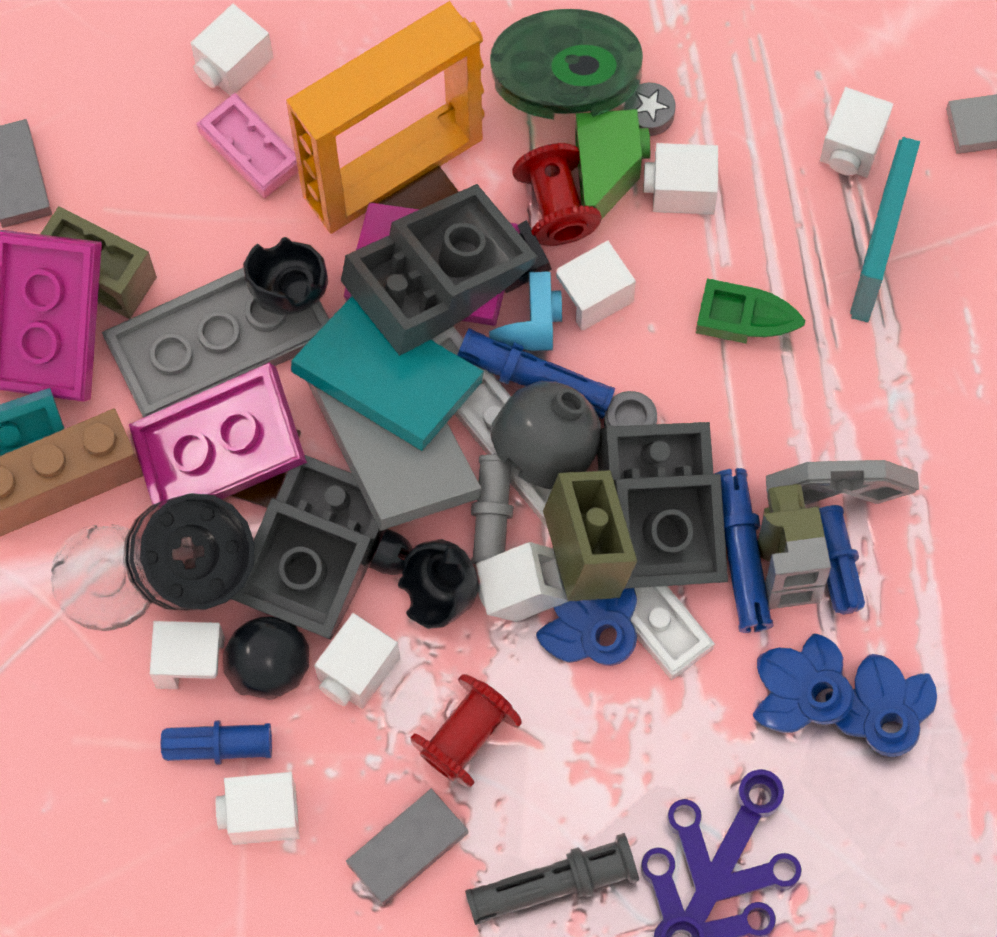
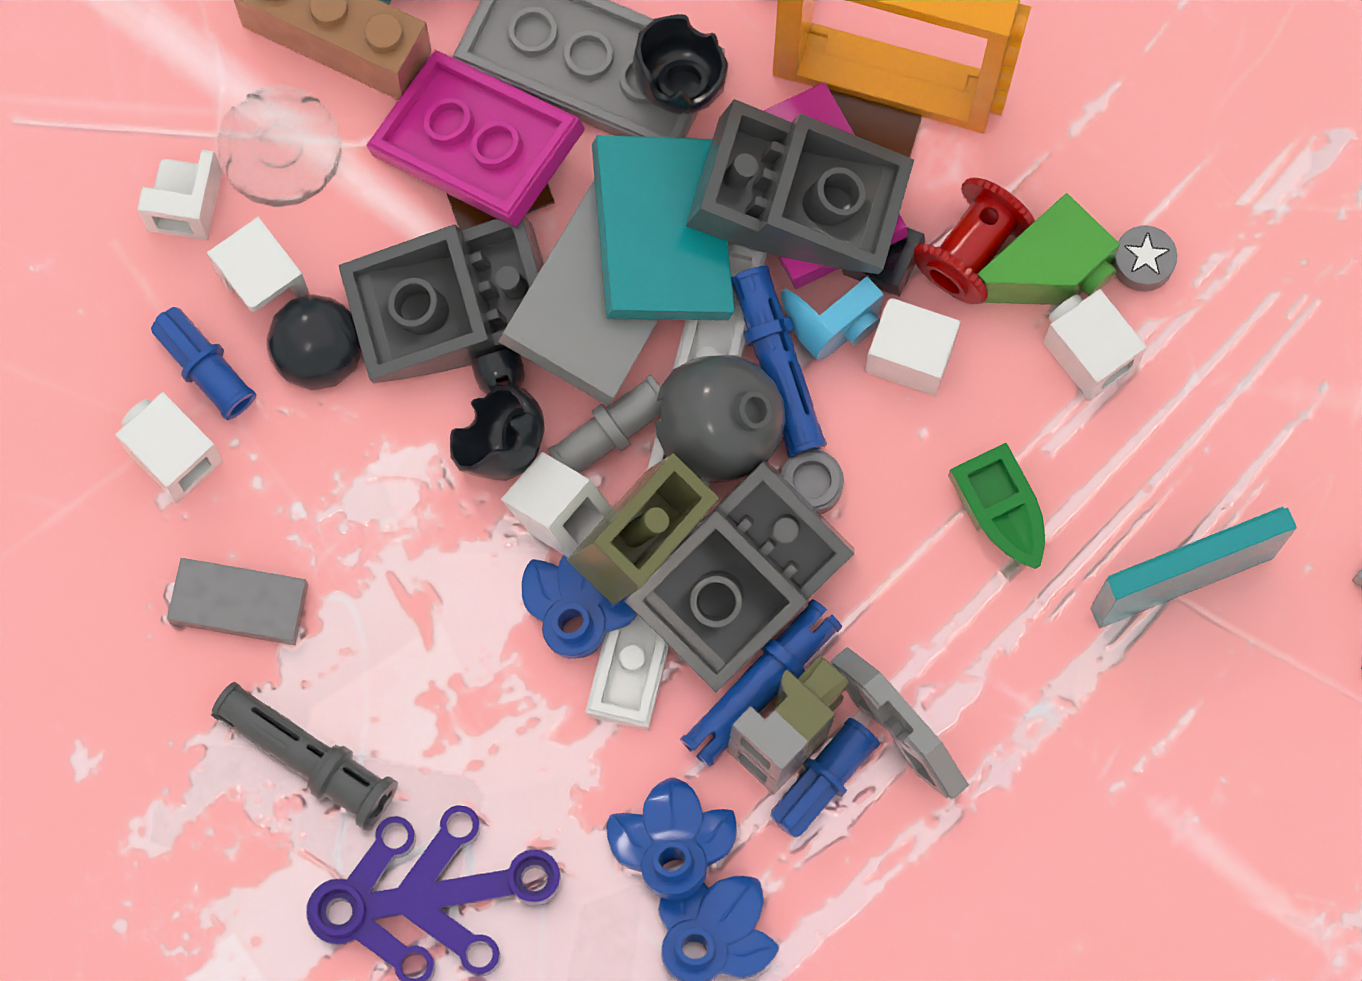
camera: 50 degrees right, 5 degrees up
black wheel [123,493,255,611] -> none
white brick [314,613,400,710] -> none
red hose [411,674,522,787] -> none
clear green tile [490,9,643,120] -> none
white brick [819,87,894,178] -> none
none -> white panel [137,149,223,241]

